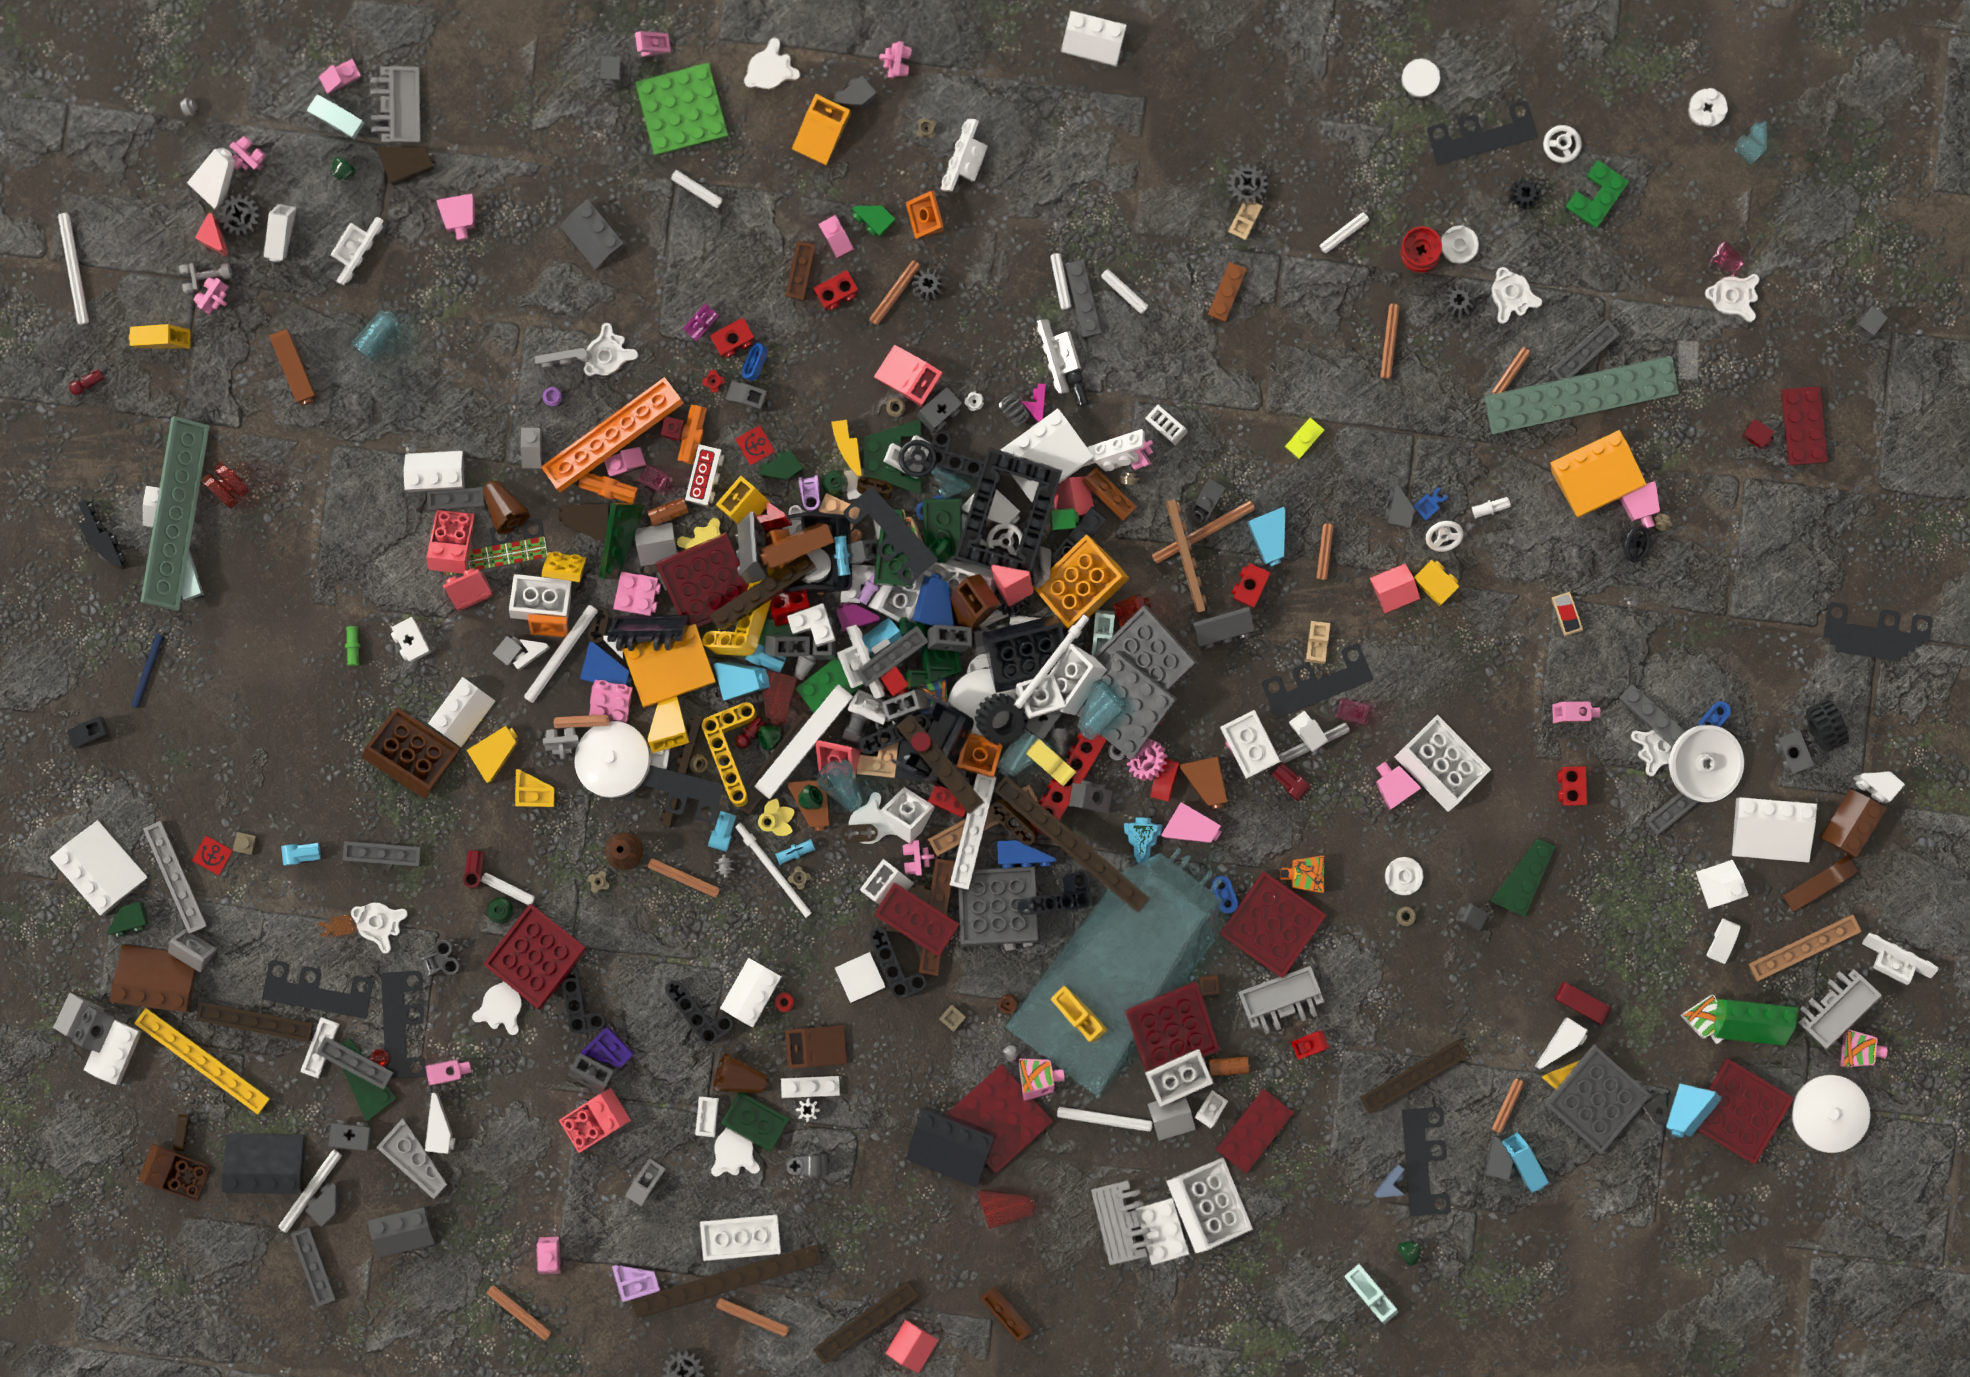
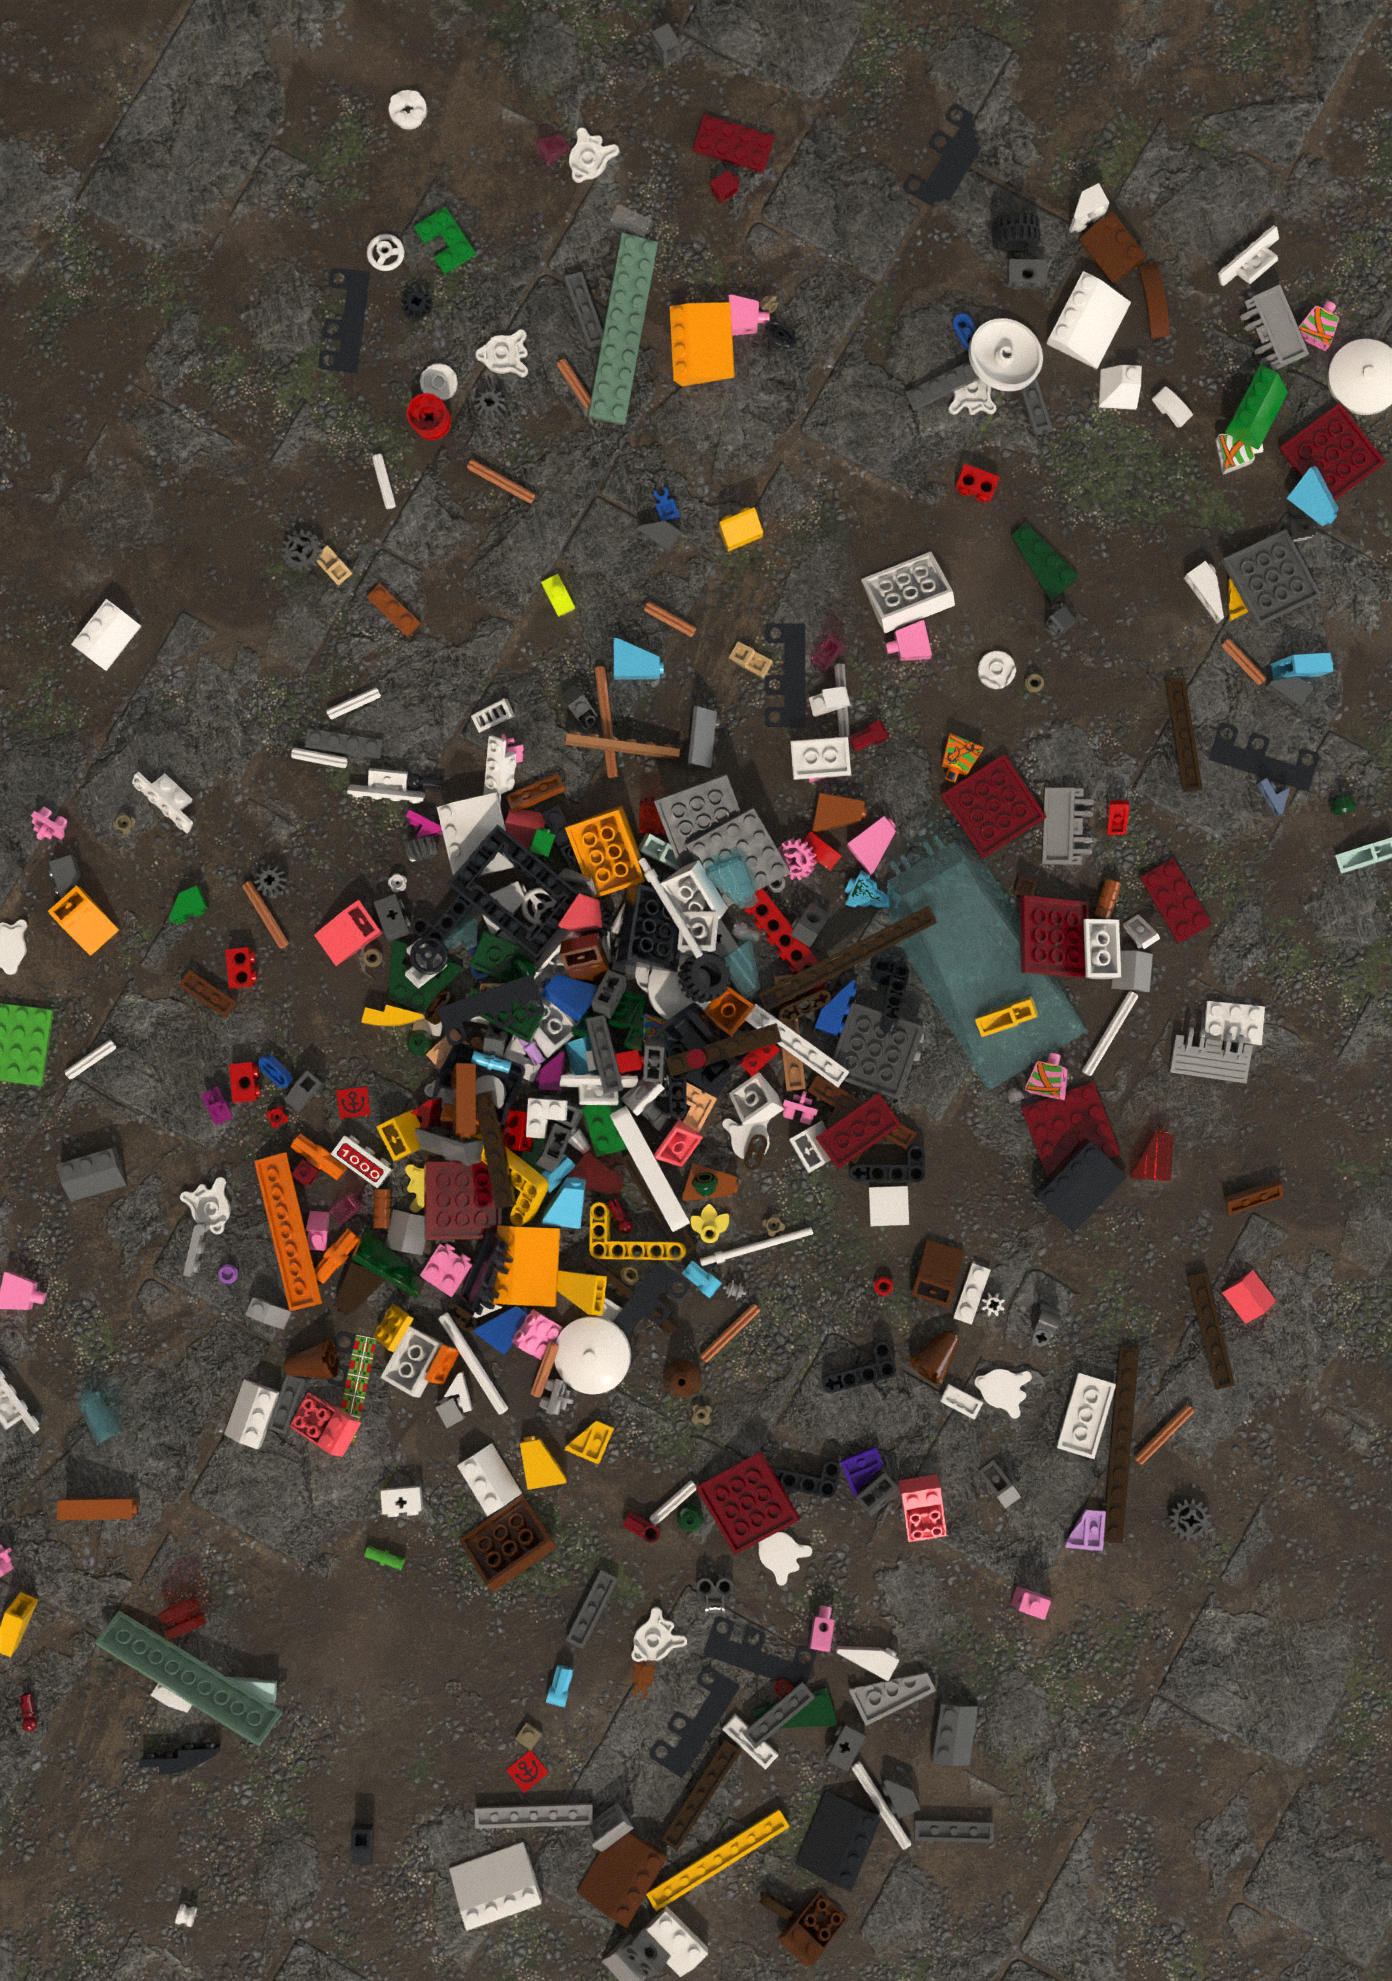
camera: 70 degrees left, 0 degrees up
dark green slope [107,902,149,938] -> none
dark blue bar [131,633,164,708] -> none
coral slope [443,568,494,611] -> none
nougat axle [487,1286,551,1340] -> none
white slope [720,958,782,1027] -> none
dark green tile [720,1092,790,1153] -> none
dark green cone [757,726,782,751] -> none
dark green slope [758,450,804,481] -> none
medium azure pin [776,839,815,865] -> none
lavender piece [799,475,821,512] -> none
clear light blue cone [817,759,863,811] -> none
bright pink slope [819,215,854,258] -> none
orange slope [906,191,944,239] -> none
dark tan plate [939,1005,966,1032] -> none
reddish brown tile [998,993,1018,1014] -> none
light yellow piece [1025,739,1076,786] -> none
dark tan plate [1120,471,1140,485] -> none
white slope [1166,1158,1253,1253] -> none
blue plate [1212,876,1238,913] -> none
red brick [1231,563,1270,609] -> none
coral slope [1370,564,1420,614] -> none
white tile [1402,59,1440,97] -> none
white piece [1426,521,1463,552] -> none
white axle [1472,497,1511,519] -> none
slope [1551,592,1583,637] -> none
bright pink torso [1552,702,1600,723] -> none
dark red beam [1554,982,1612,1025] -> none
clear light blue slope [1734,120,1767,165] -> none
medium nougat plate [1748,914,1862,981] -> none

